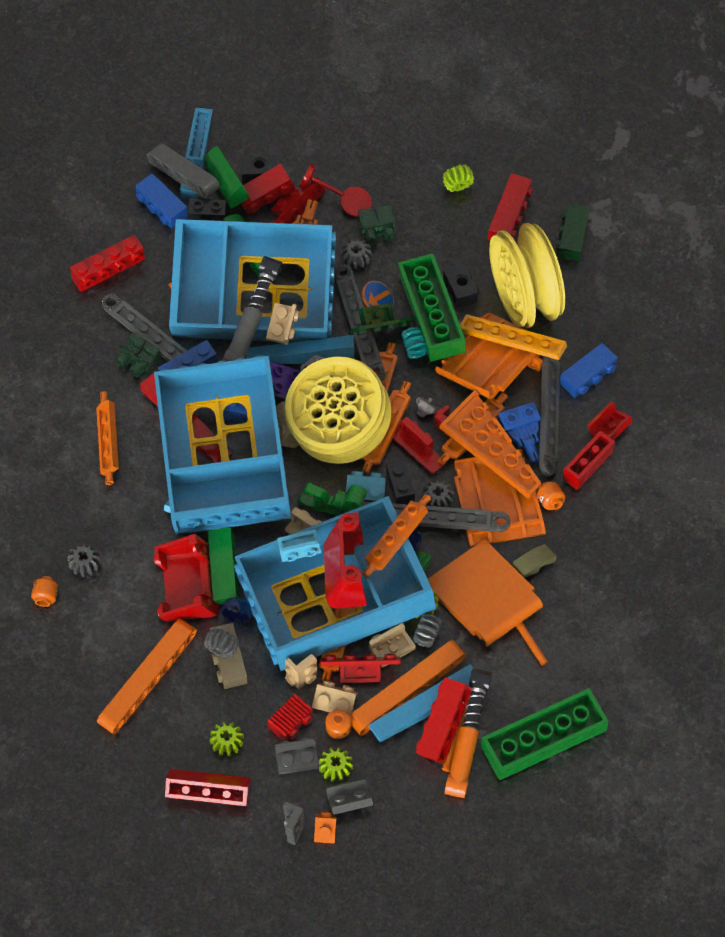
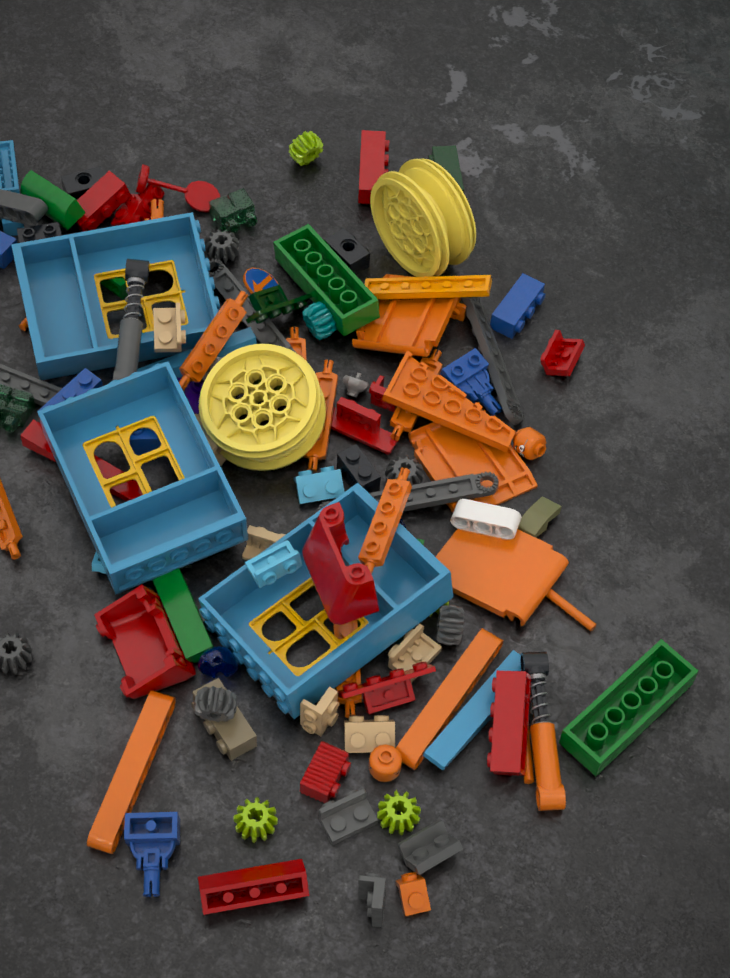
camera: 20 degrees left, 5 degrees down
green piece [297,483,367,517] -> none
red brick [563,431,615,490] -> none
none -> blue brick [124,812,180,897]
none -> orange plate [179,291,249,391]
none -> white beam [450,499,522,540]

